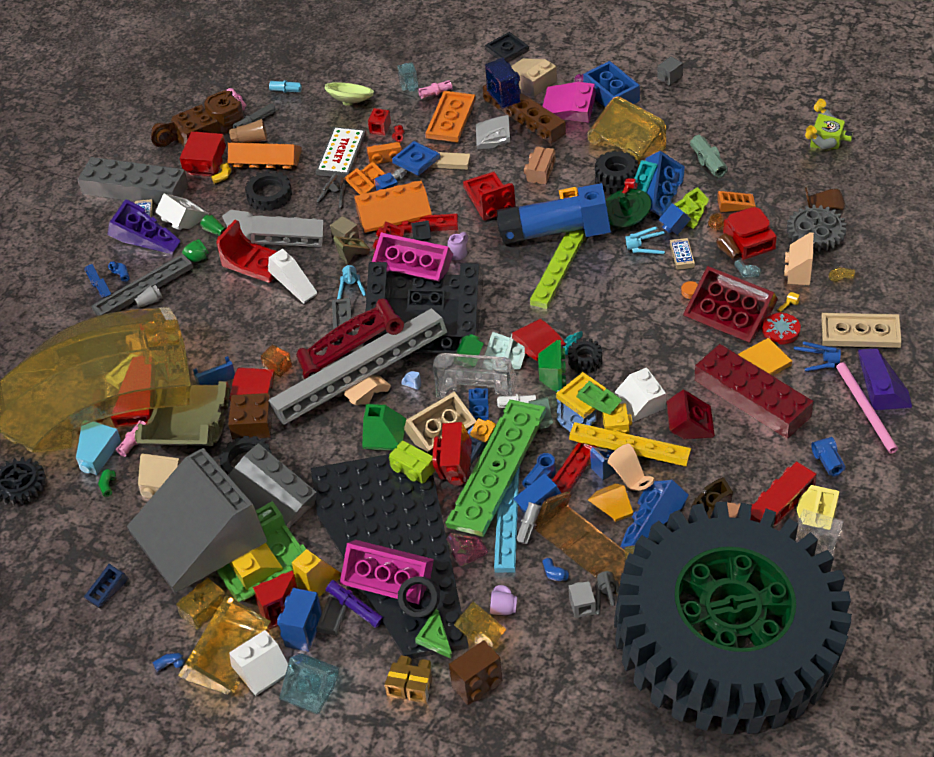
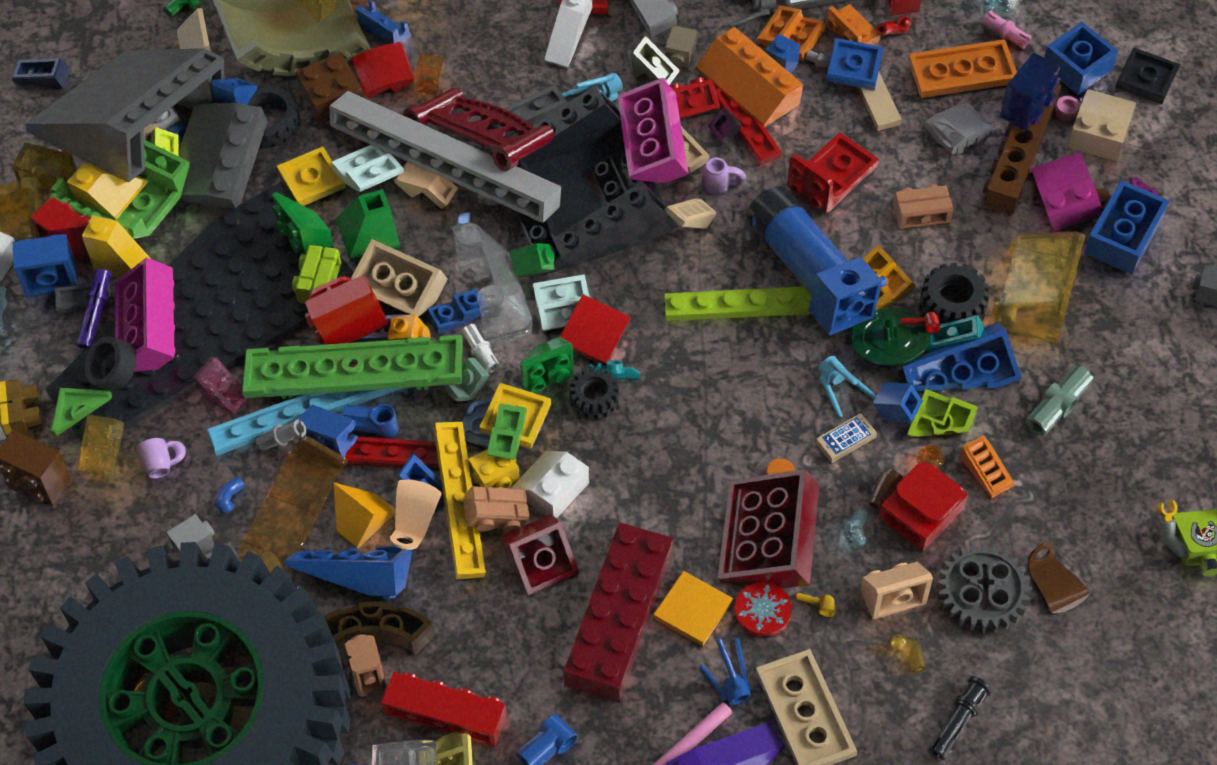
camera: 60 degrees right, 10 degrees up
none -> blue slope [212,77,258,105]
none -> green slope [272,192,333,255]
none -> yellow plate [277,146,346,206]
none -> light aqua slope [331,145,404,192]
none -> nougat brick [463,486,529,533]
none -> tan slope [664,199,716,229]
none -> black pin [928,676,993,760]
none -> blue brick [1042,21,1118,95]

